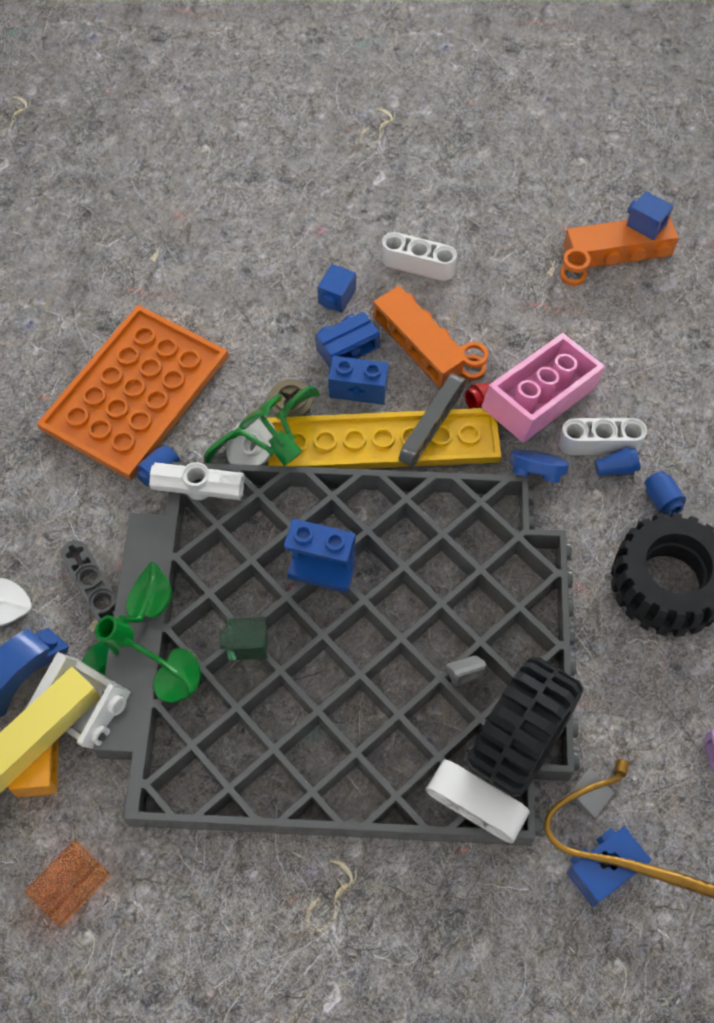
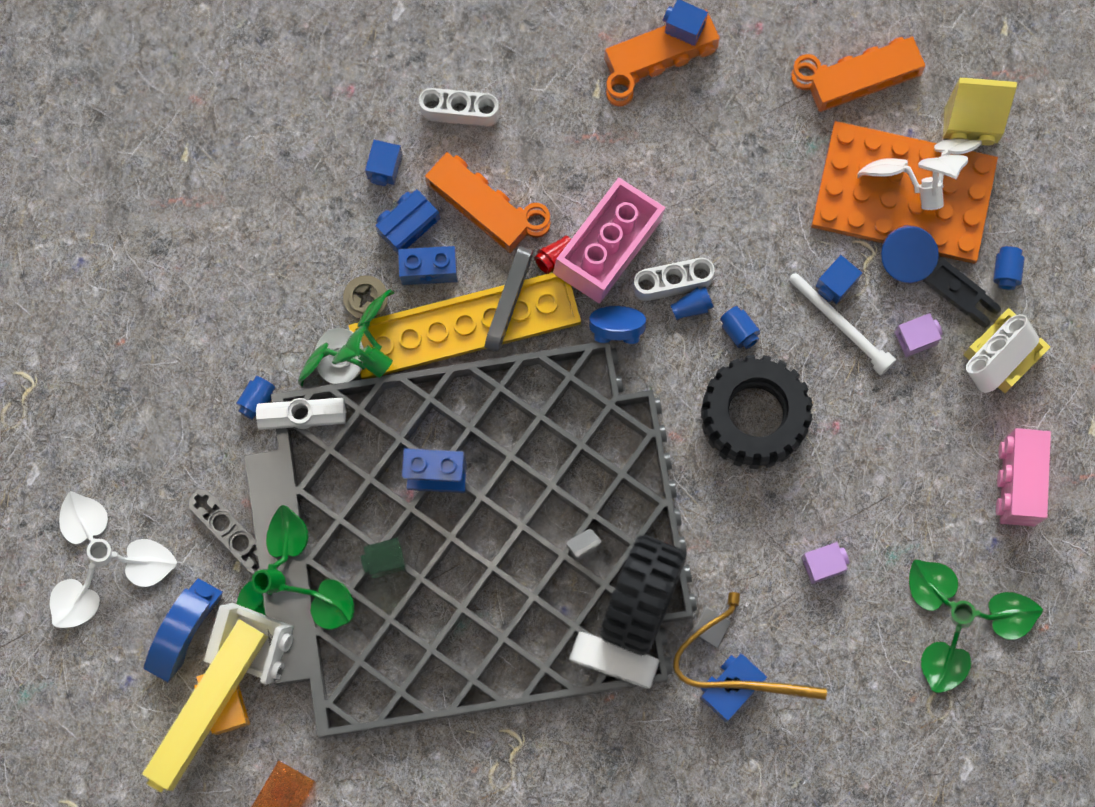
camera: 10 degrees left, 15 degrees up
orange plate [36,305,229,481] -> none

